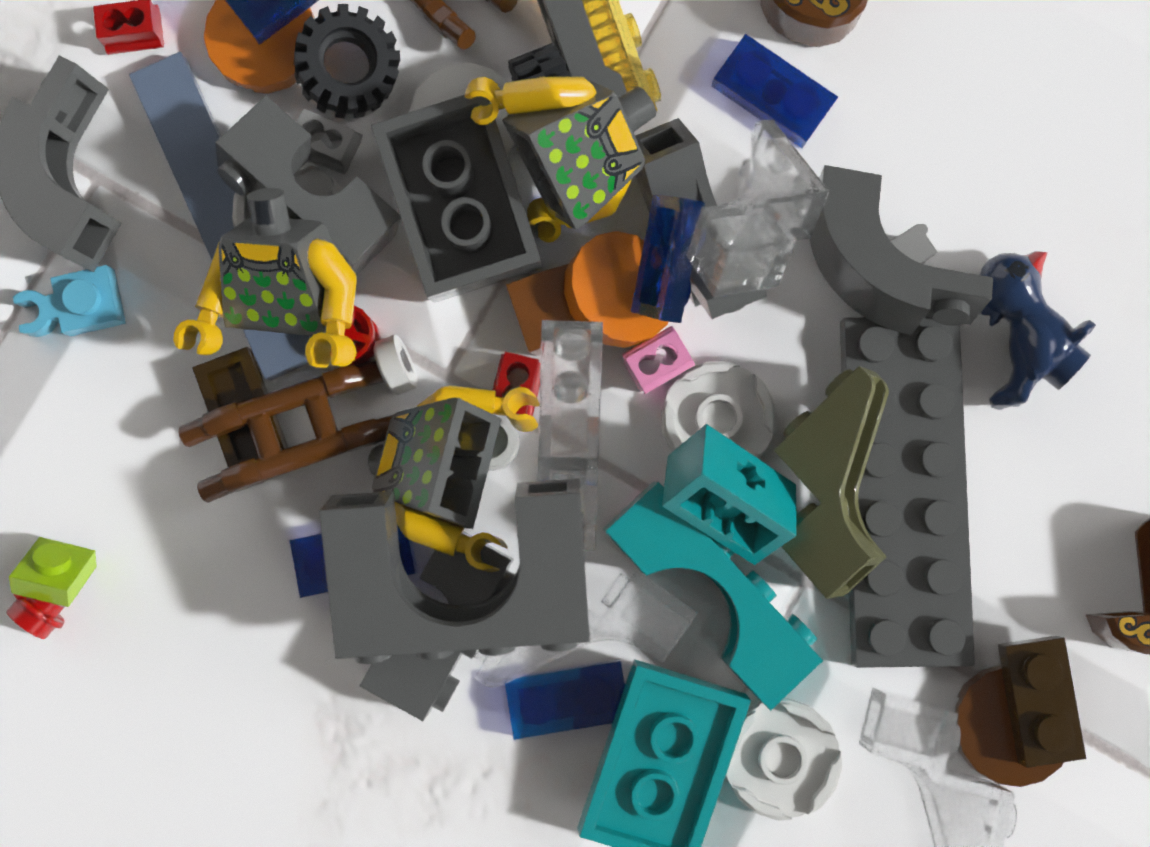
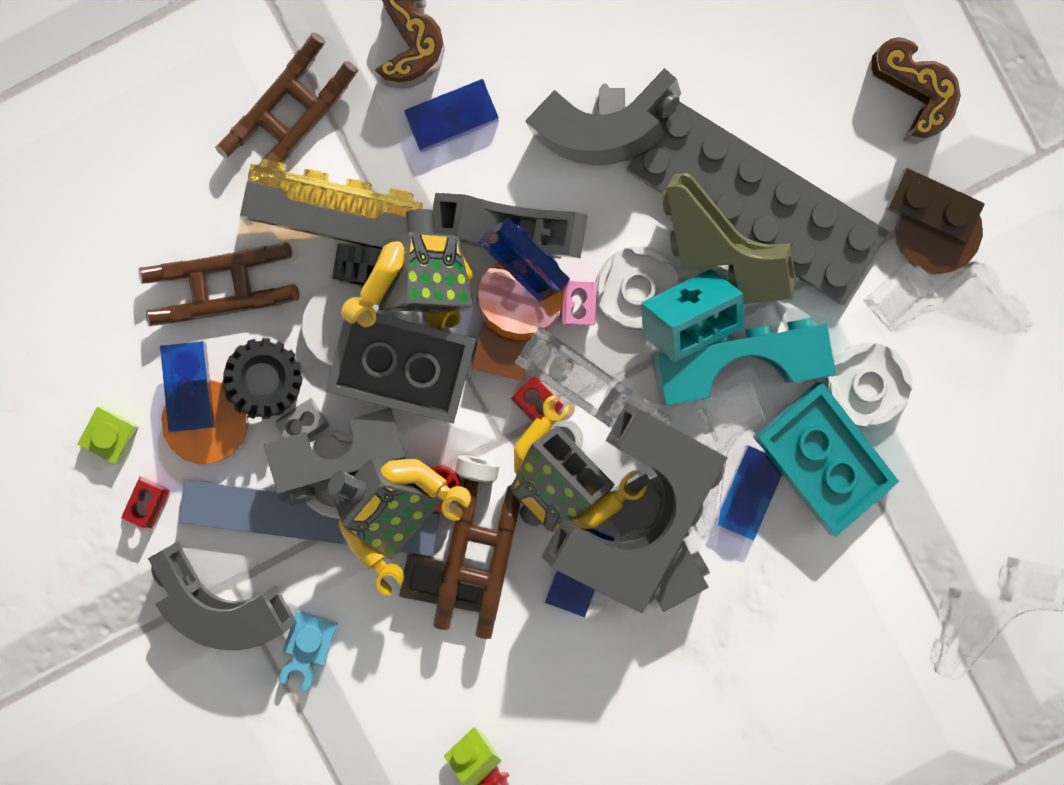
camera: 60 degrees left, 5 degrees up
clear arch [687,119,829,297] -> none
dark blue animal [980,251,1096,410] -> none

